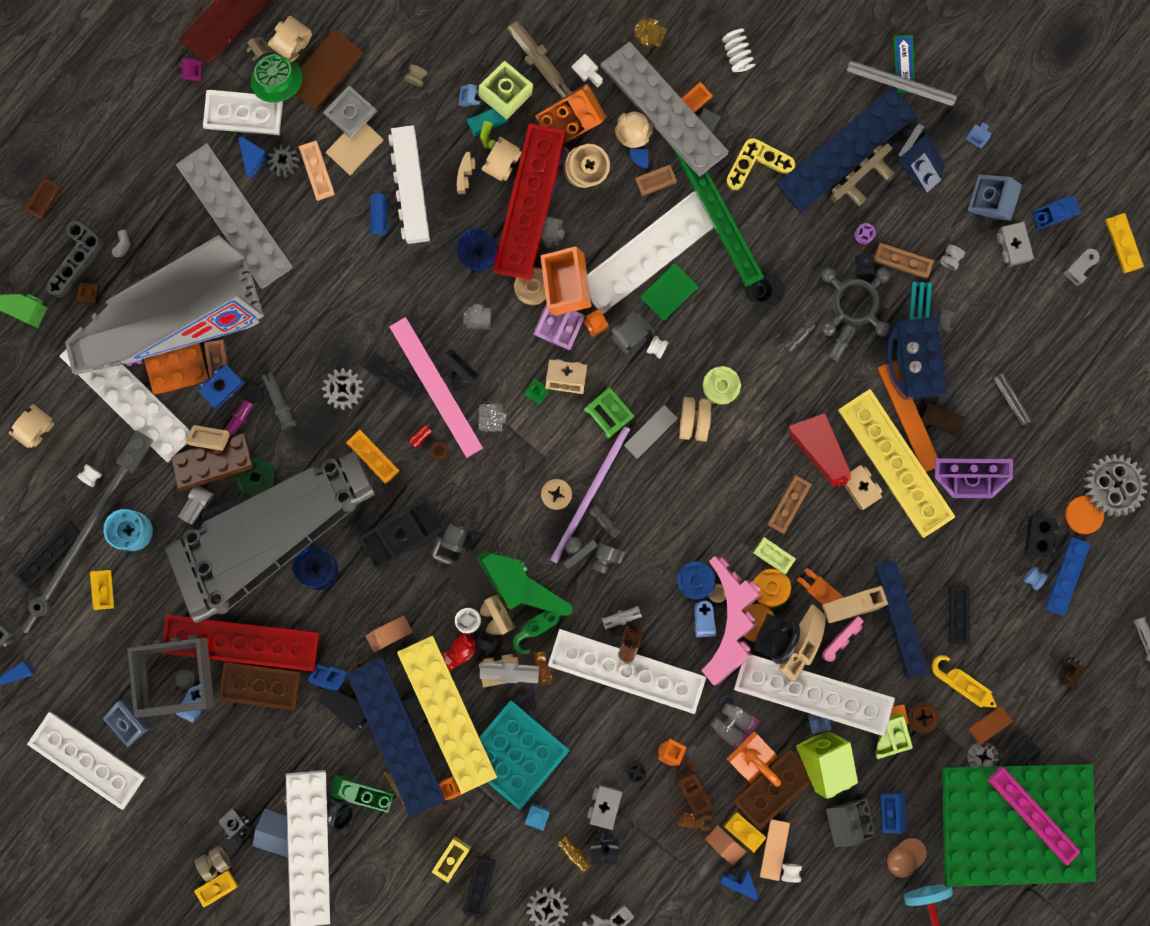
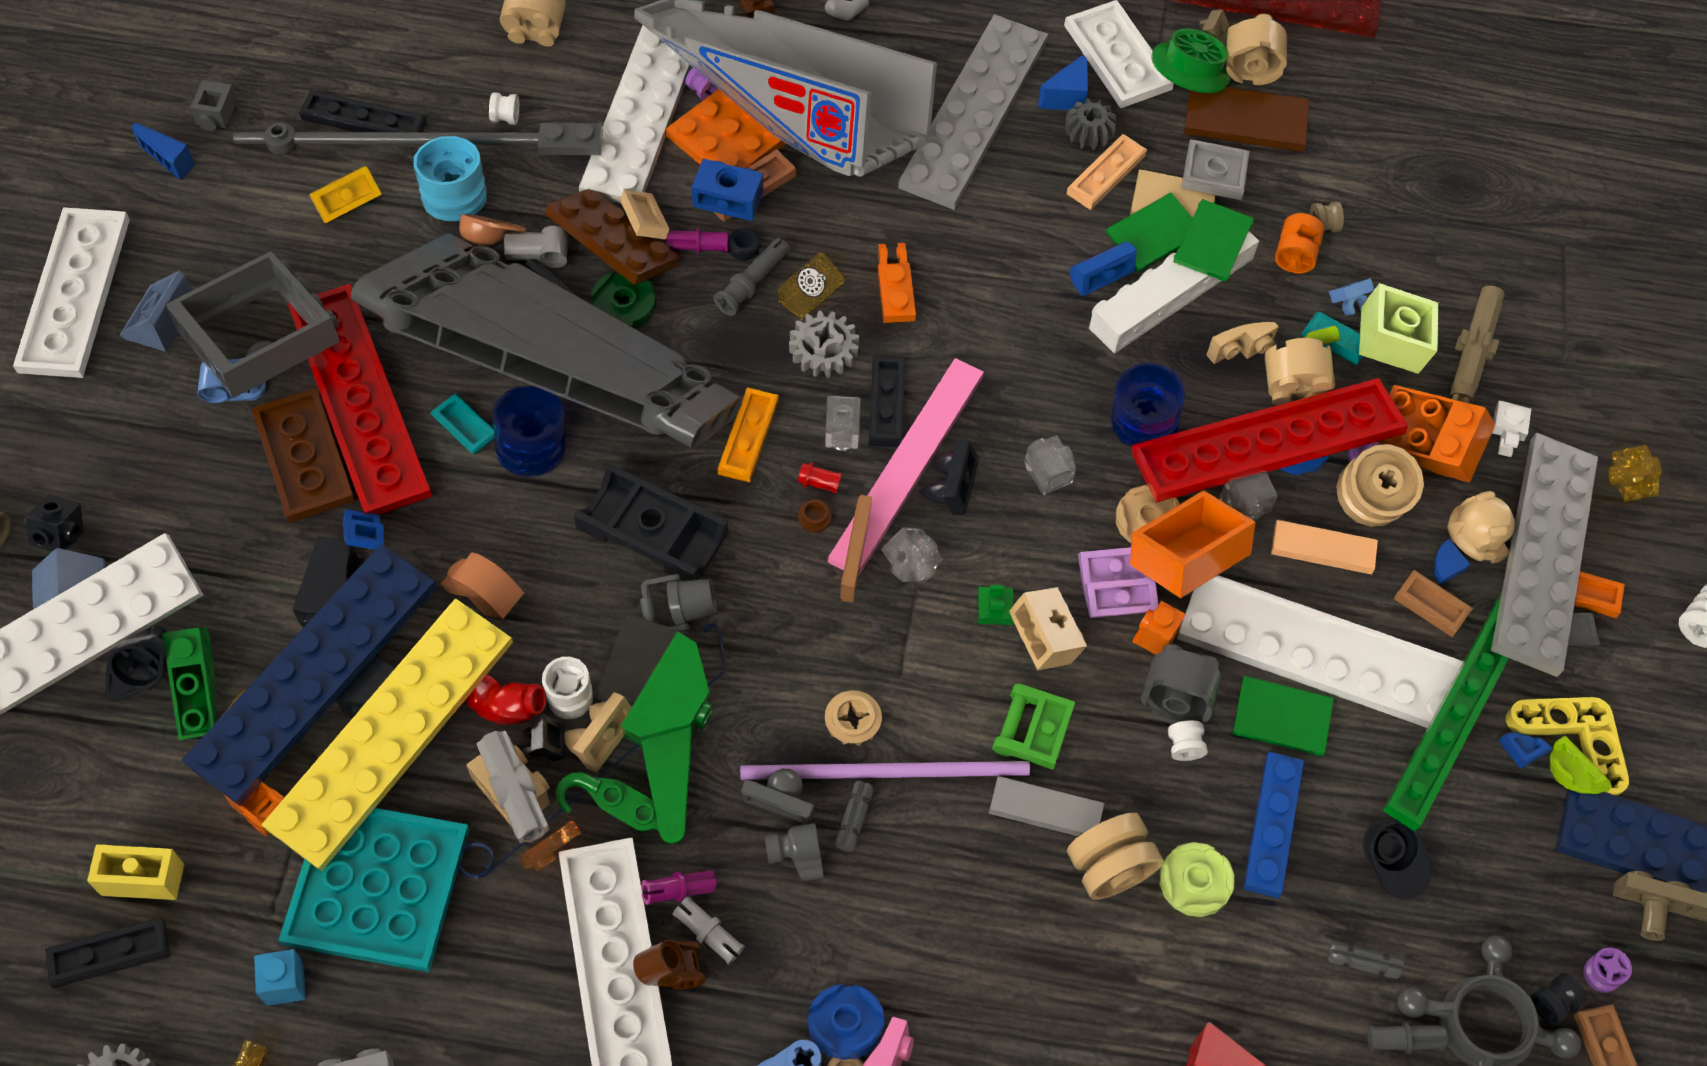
camera: 55 degrees right, 25 degrees down
none -> teal tile [430,393,499,455]
none -> nougat cap [459,214,526,247]
none -> magenta axle [641,870,717,905]
none -> clear yellow slope [778,251,845,319]
none -> clear brick [825,396,861,450]
none -> medium nougat tile [840,495,872,603]
none -> orange hinge [878,243,916,323]
none -> green piece [1105,192,1193,272]
none -> green piece [1173,199,1254,282]
none -> blue plate [1243,752,1304,899]
none -> light nougat tile [1271,520,1378,575]
none -> orange wheel [1275,213,1324,274]
none -> blue tile [1498,732,1552,769]
none -> lime tile [1550,735,1611,794]

